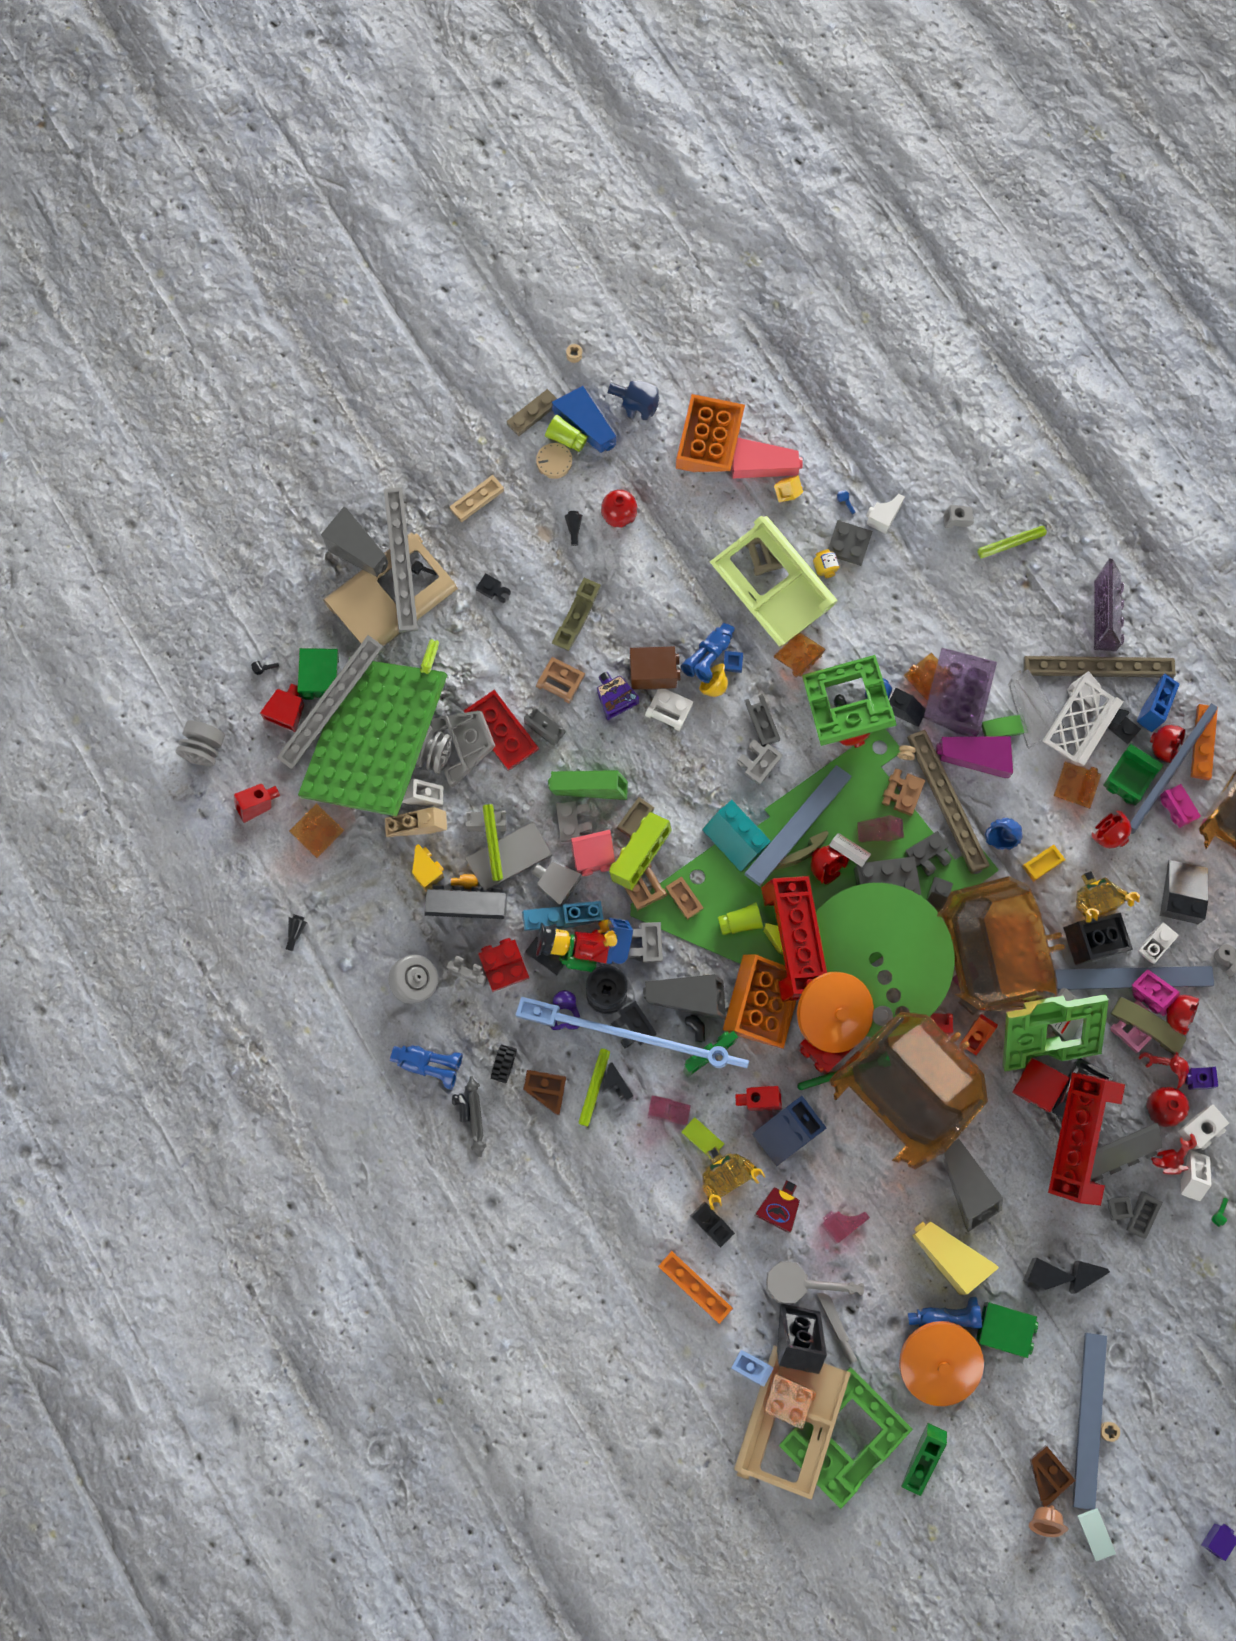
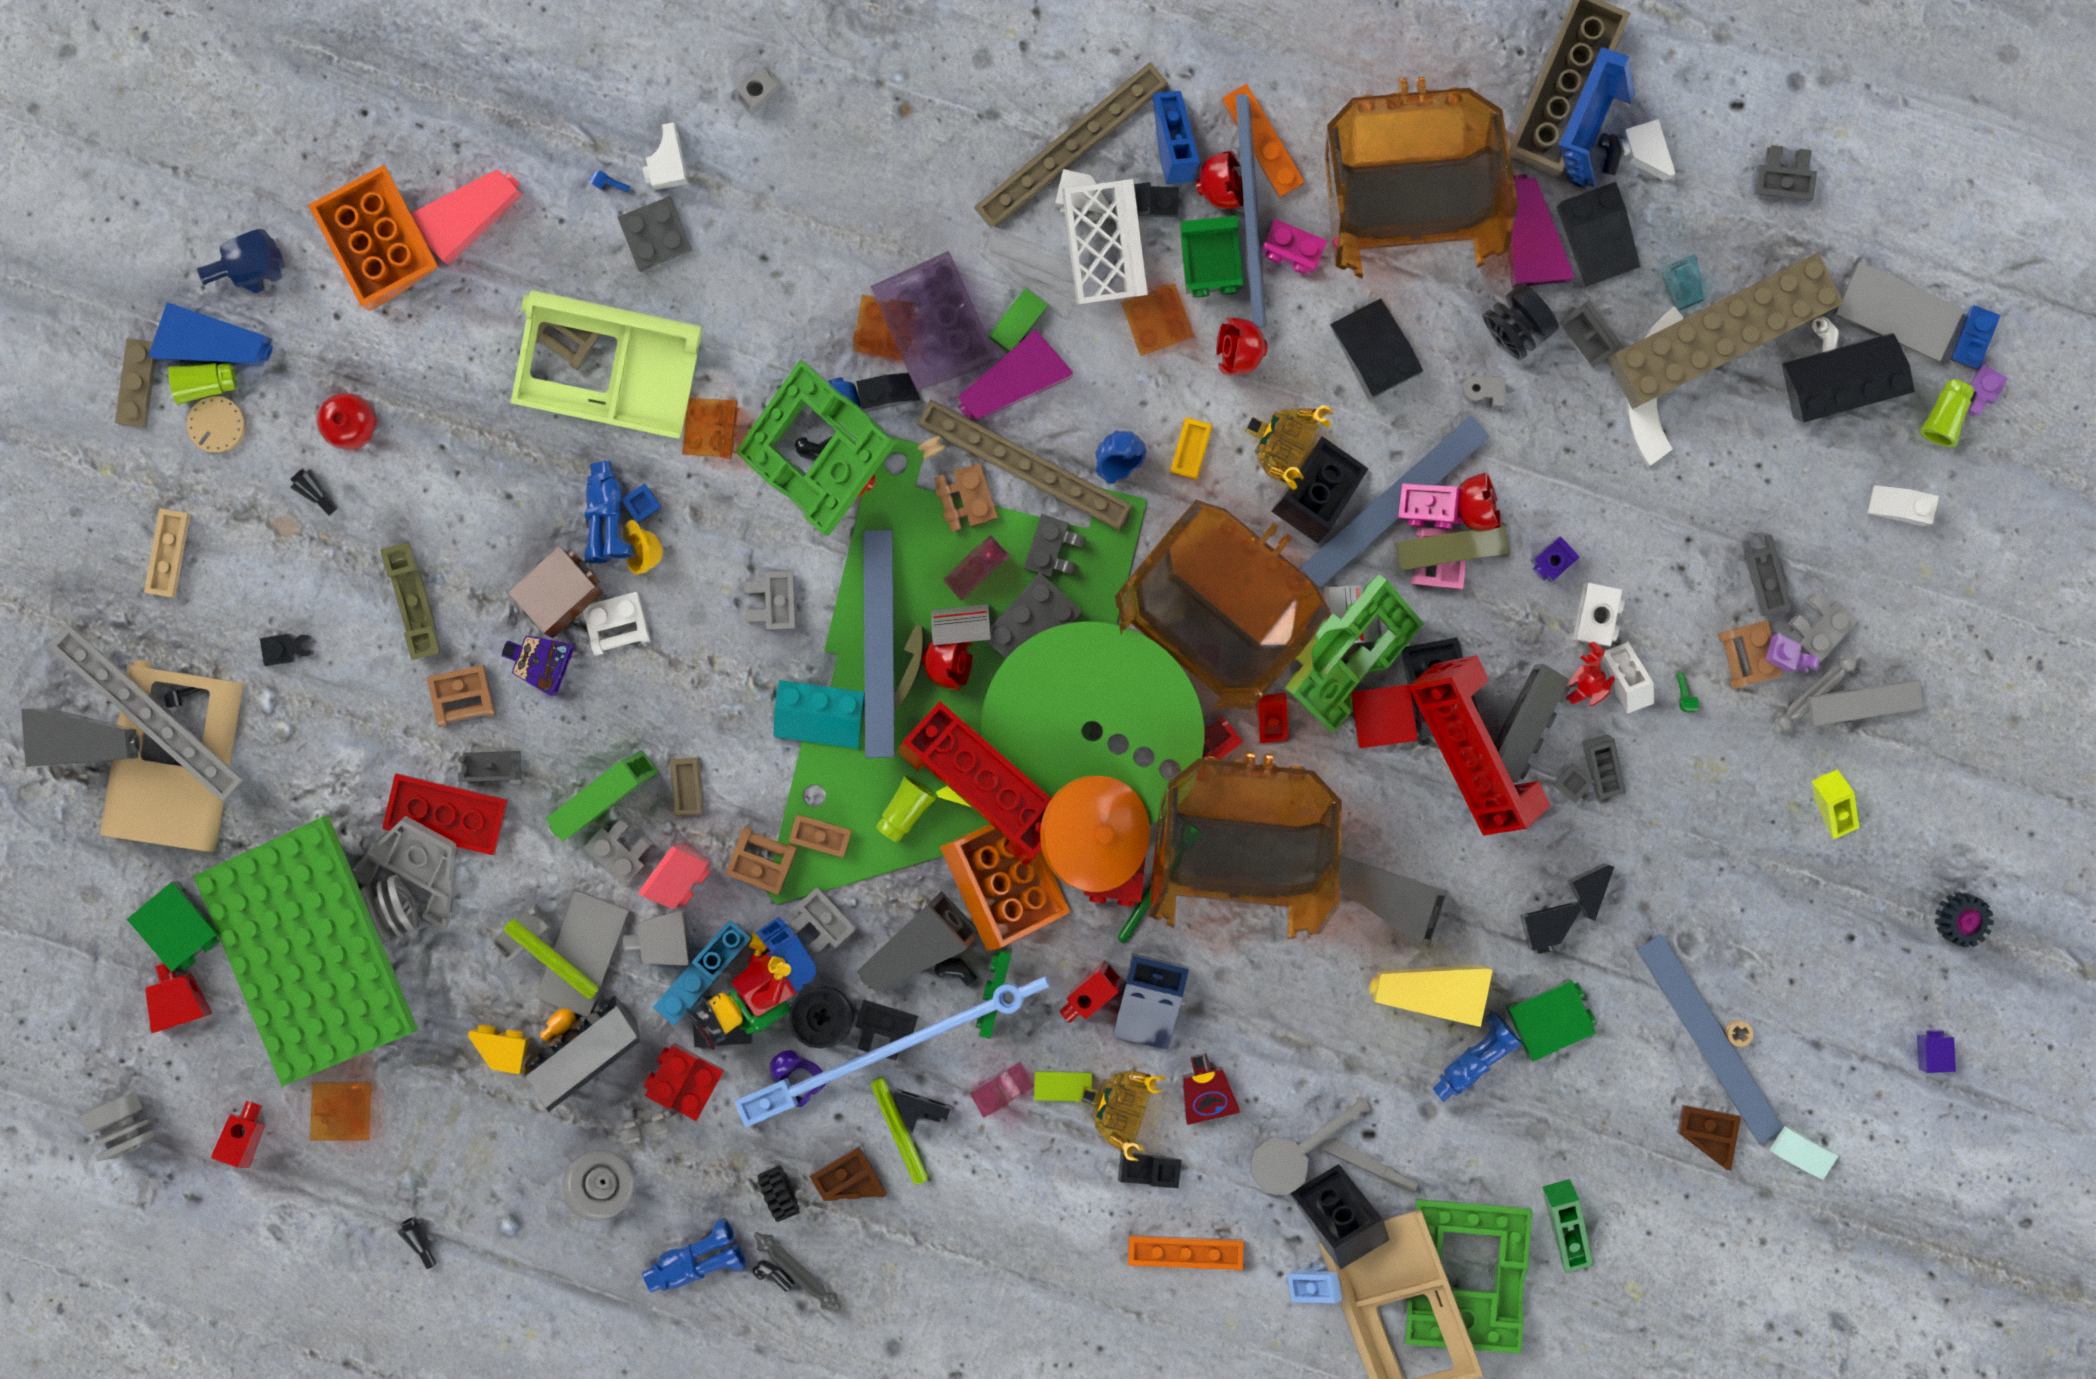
camera: 40 degrees left, 15 degrees up
black hand [251,661,279,675] -> none
light grey plate [277,635,384,769] -> none
tan slope [385,807,447,837] -> none
white slope [402,779,443,805] -> none
lime axle [420,639,439,674] -> none
tan bush [566,344,582,363] -> none
lime brick [609,812,672,890] -> none
dark grey hinge [744,694,780,747] -> none
clear orange hinge [764,1373,816,1430] -> none
yellow panel [774,475,803,502] -> none
yellow head [813,549,840,579] -> none
clear pink arch [820,1210,870,1244] -> none
flat silver plate [873,1006,893,1026] -> none
orange dish [899,1321,984,1406] -> none
dark grey slope [926,877,953,917] -> none
lime axle [977,525,1047,559] -> none
nougat piece [1029,1505,1069,1537] -> none
clear purple slope [1094,558,1124,651] -> none
white slope [1138,922,1179,965] -> none
red piece [1138,1052,1189,1089] -> none
red cylinder [1146,1087,1189,1127] -> none

